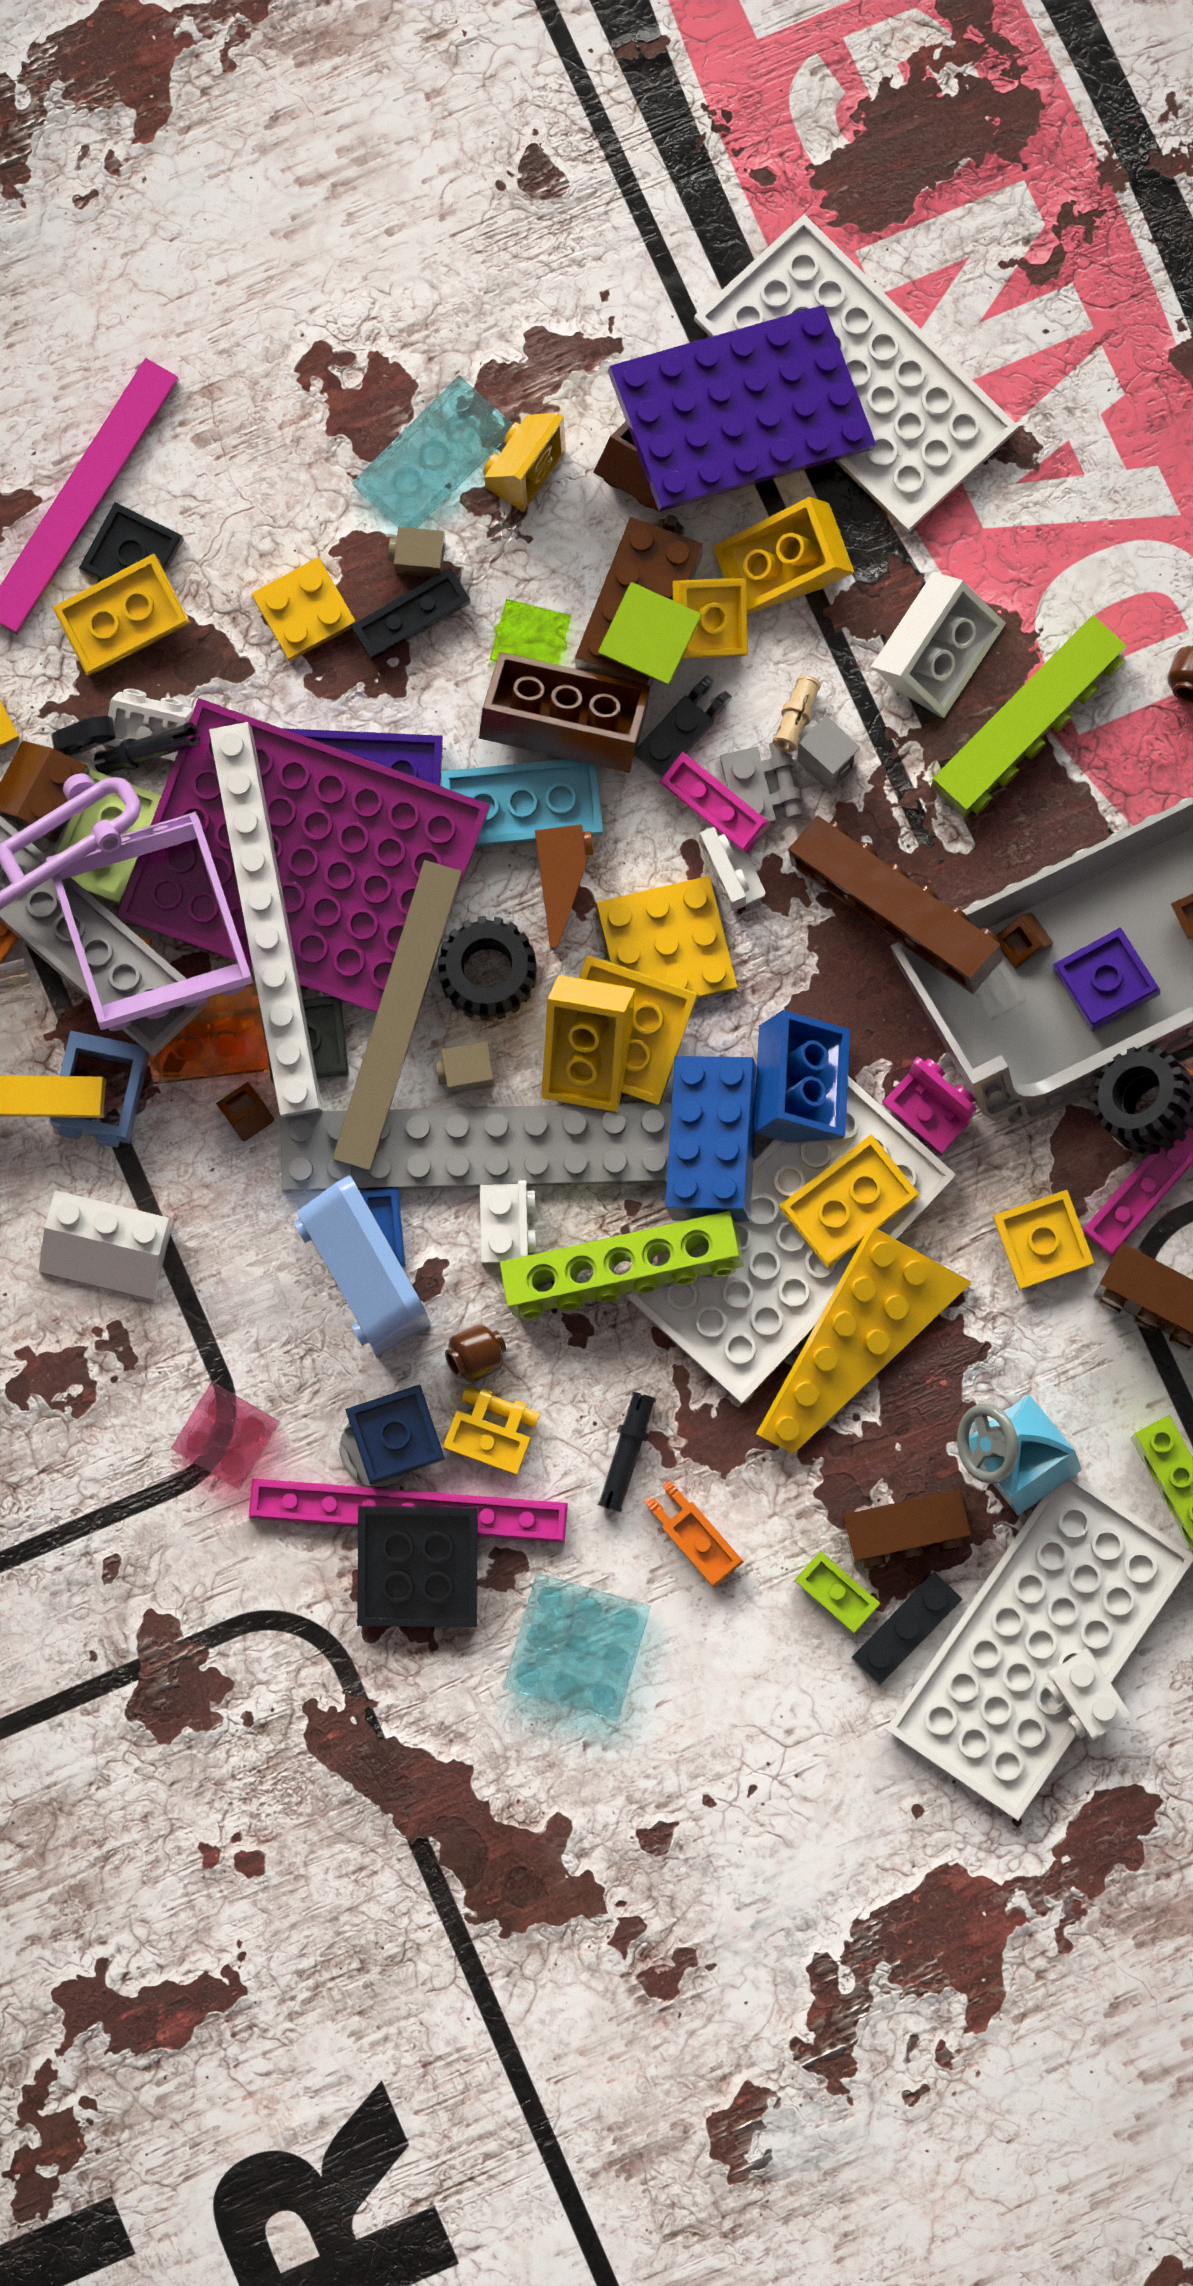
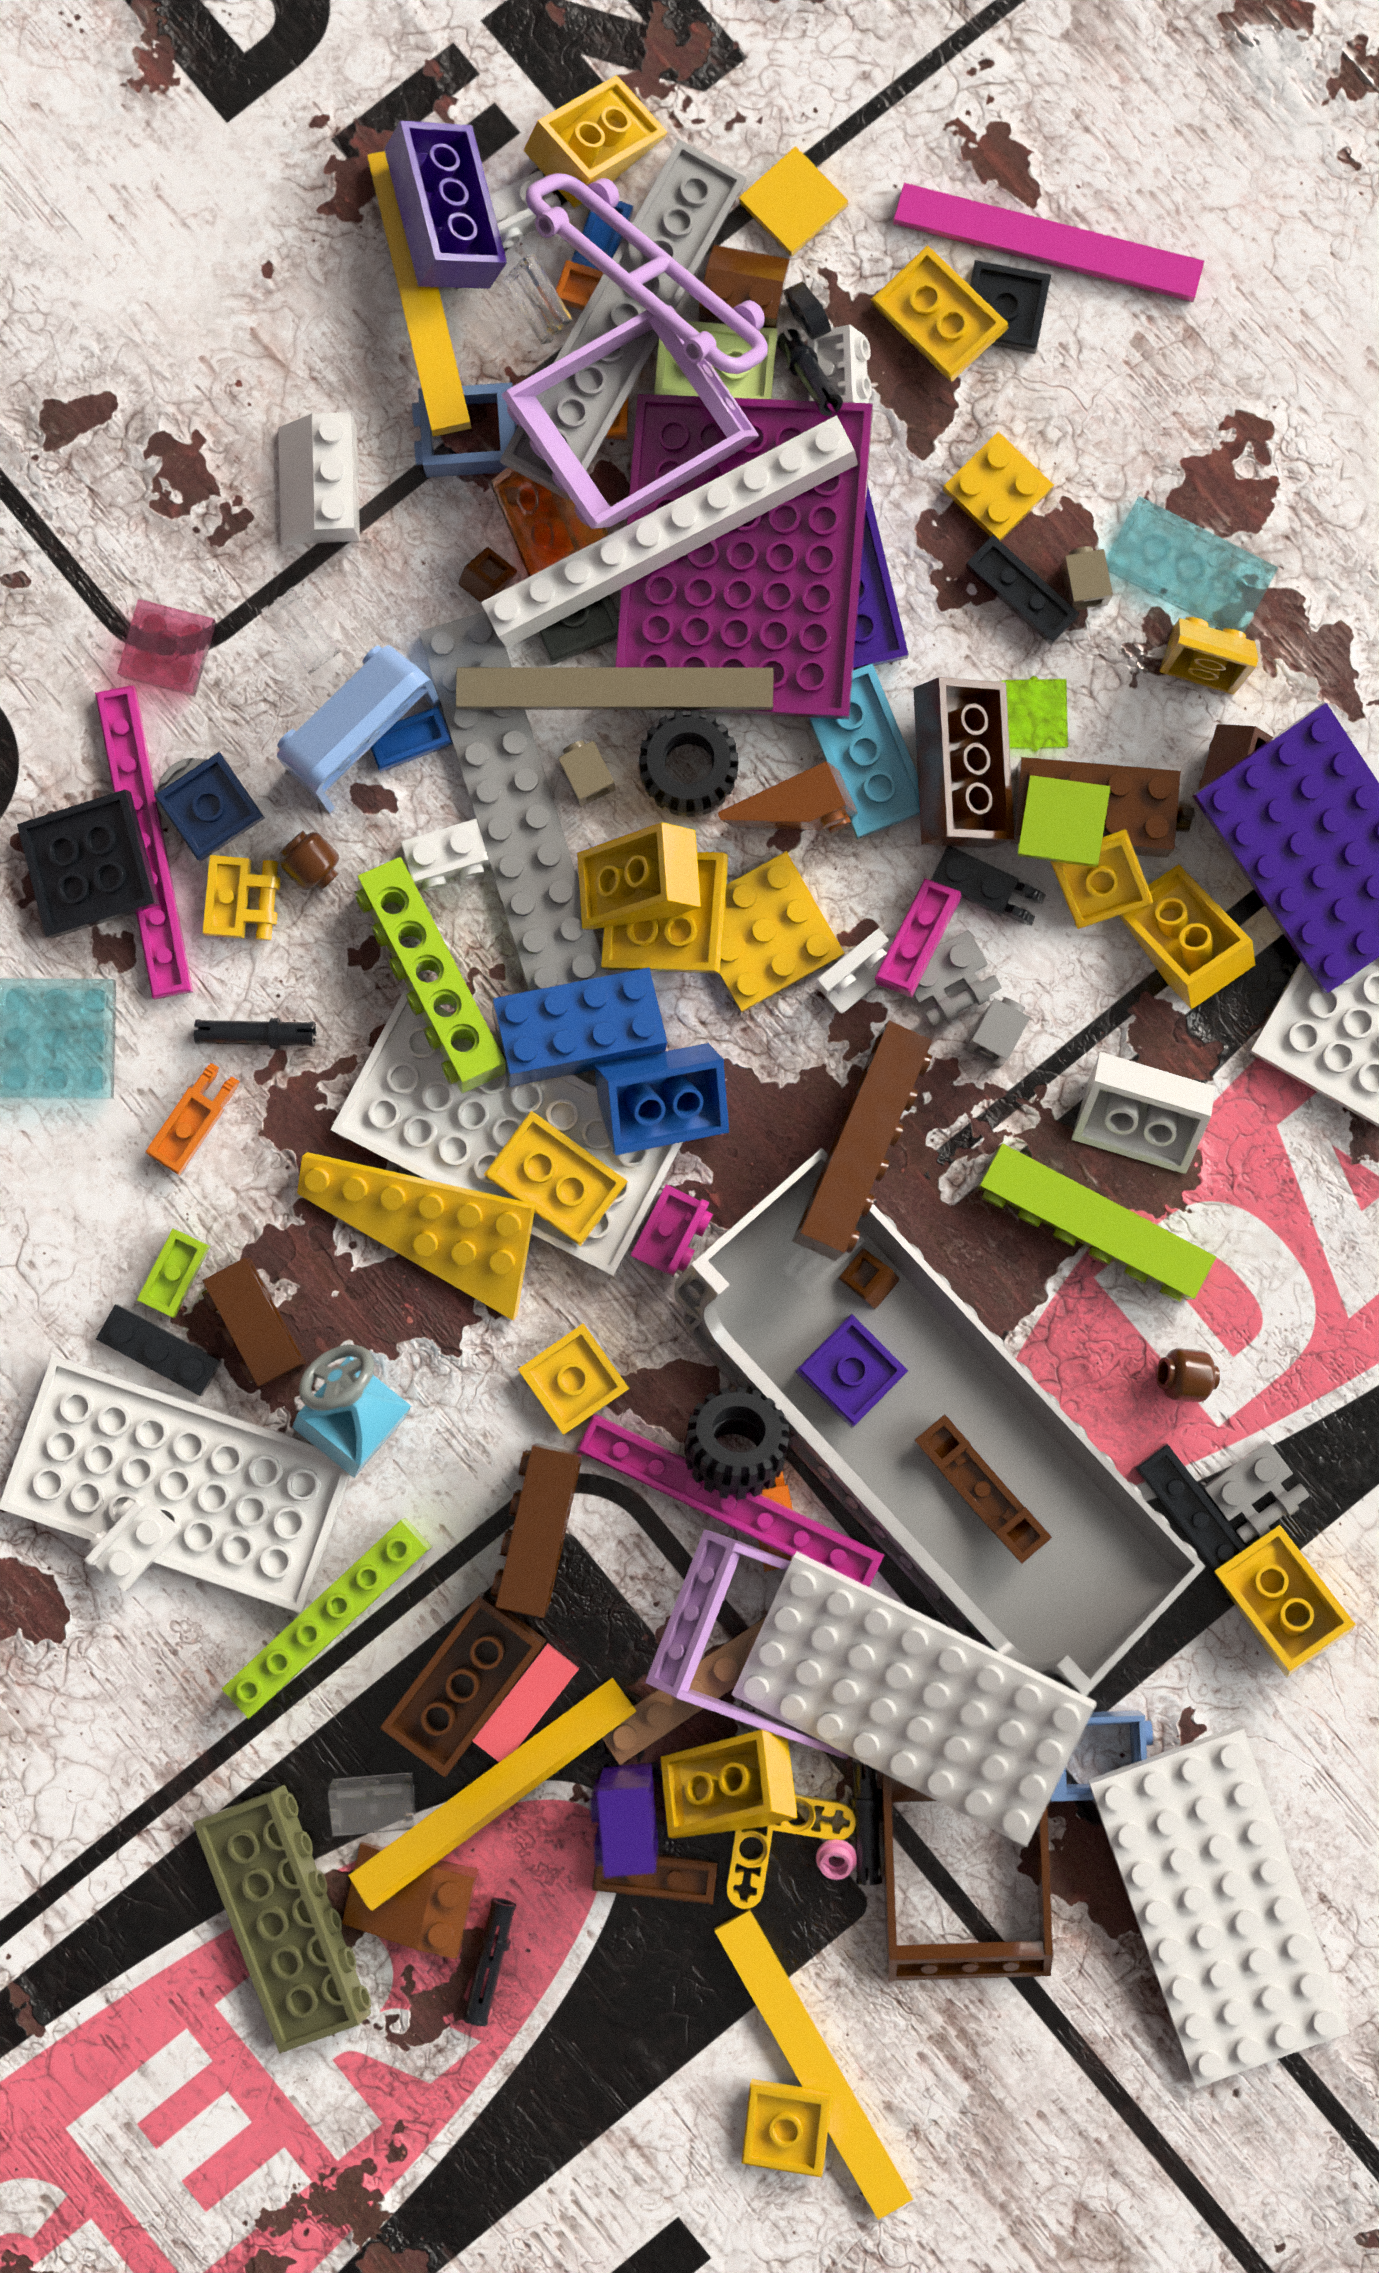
camera: 75 degrees right, 5 degrees up
tan pin [773,675,821,752] -> none

